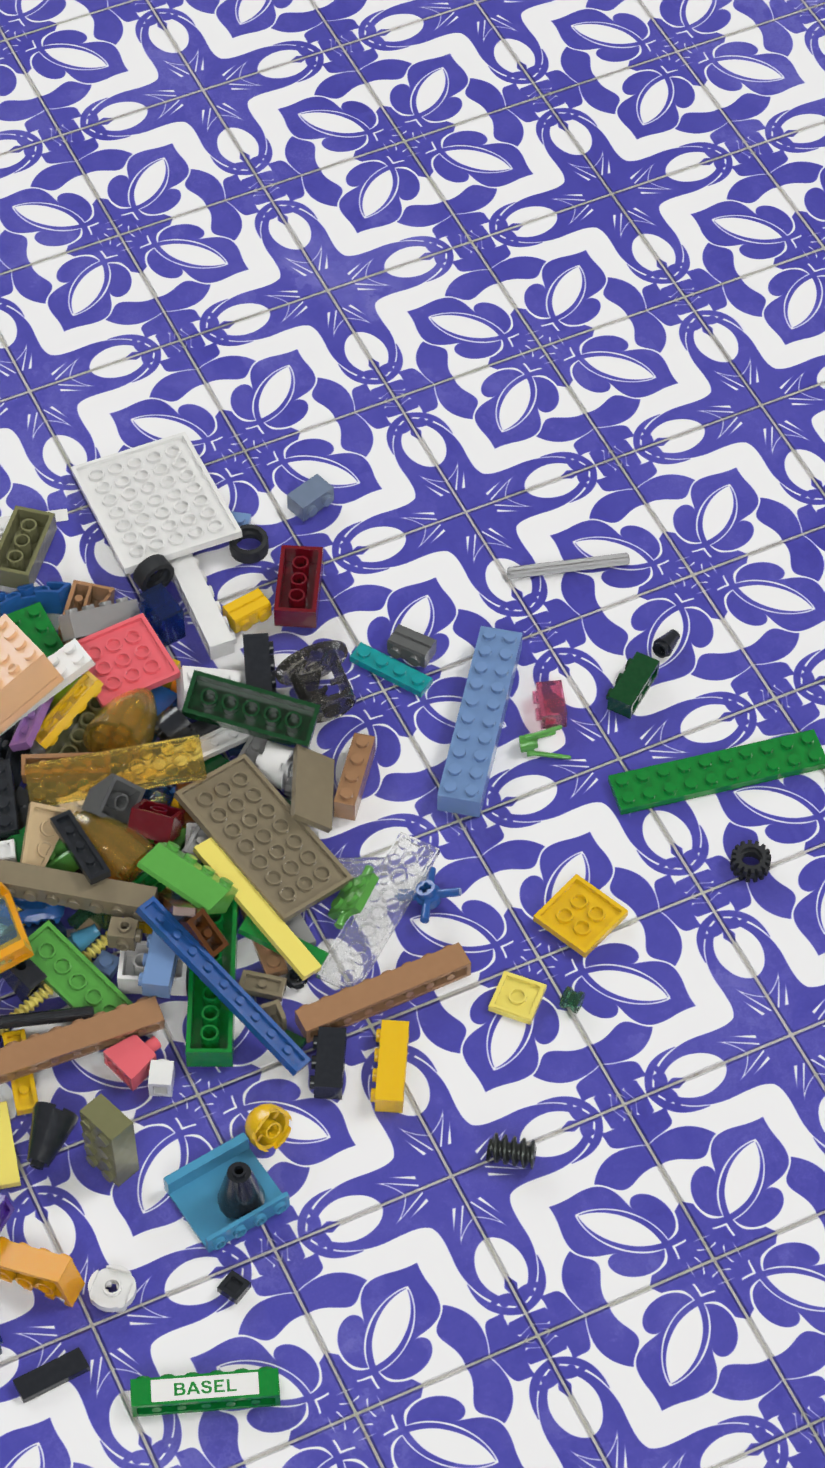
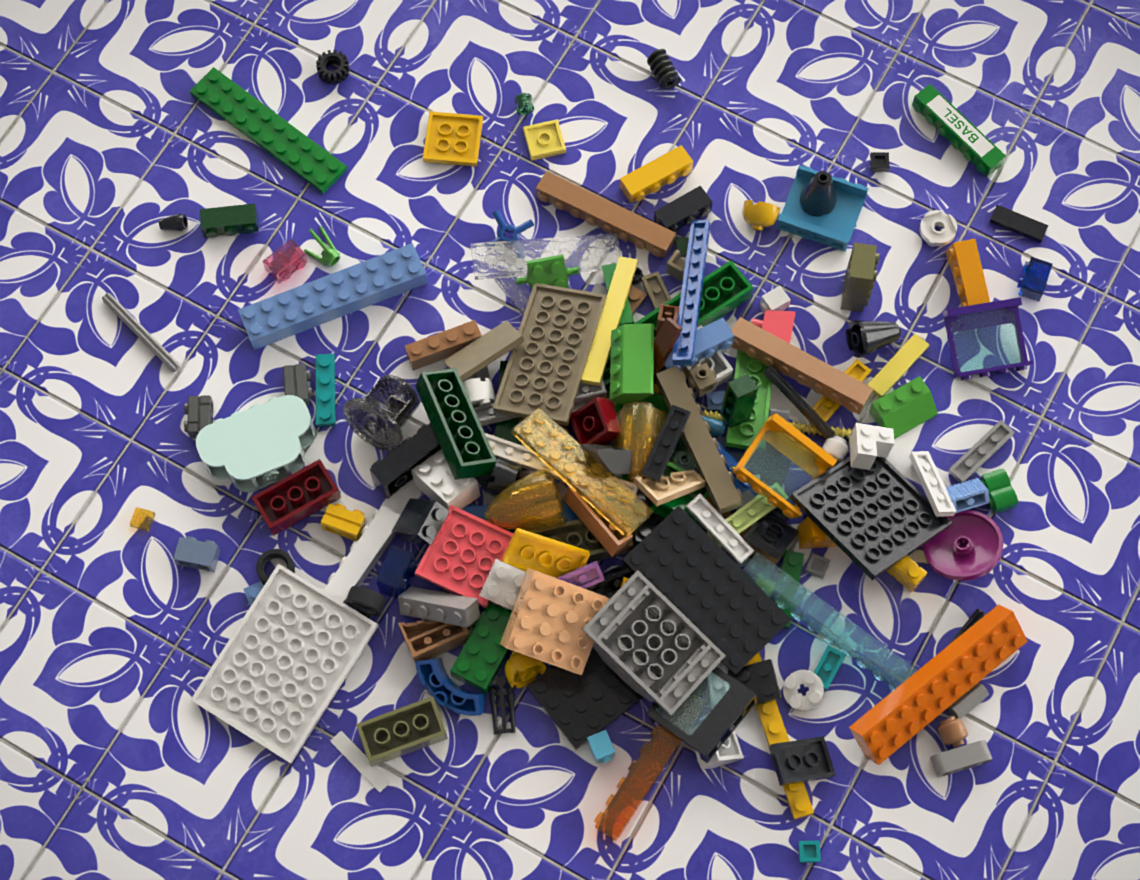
camera: 125 degrees left, 15 degrees up
none -> clear yellow tile [129,507,155,532]
none -> dark grey brick [184,395,213,439]
none -> light aqua brick [196,395,315,493]
none -> black brick [391,498,450,545]
none -> dark green brick [720,374,758,428]

